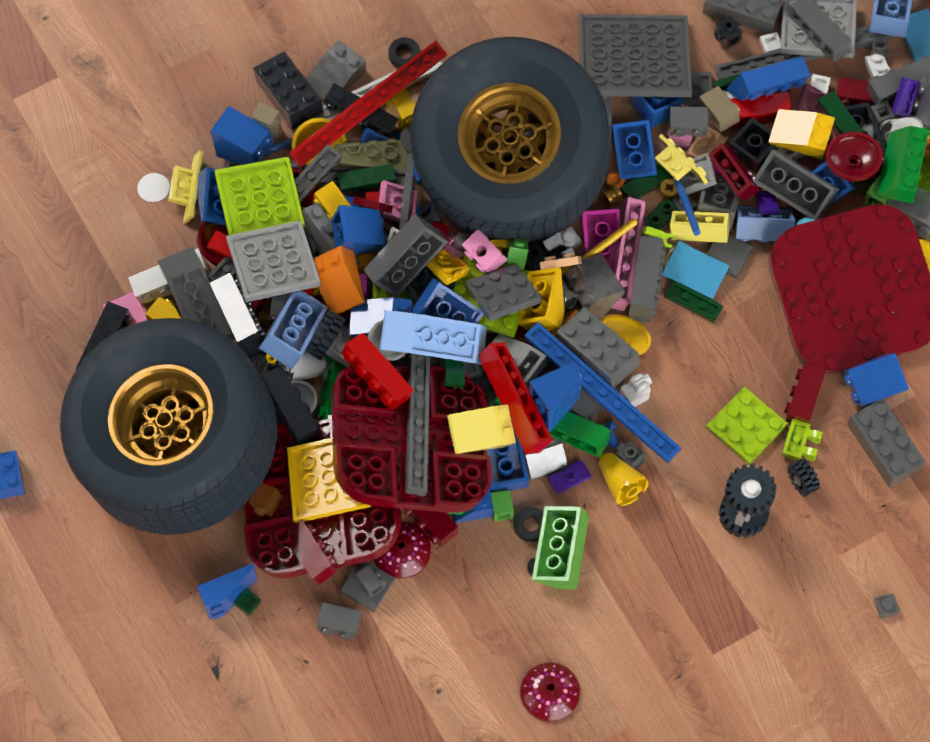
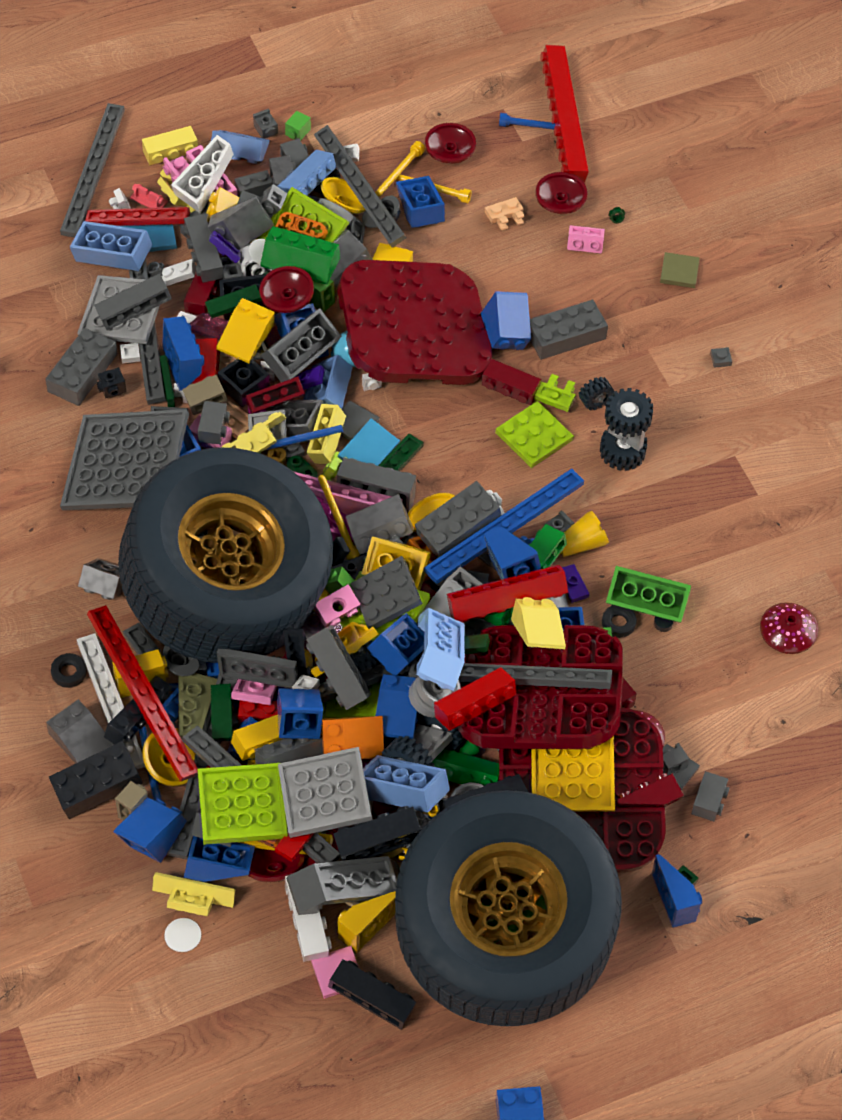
camera: 85 degrees left, 10 degrees down
dark red plate [353,196,393,215] -> none
light nougat plate [540,253,582,270] -> none

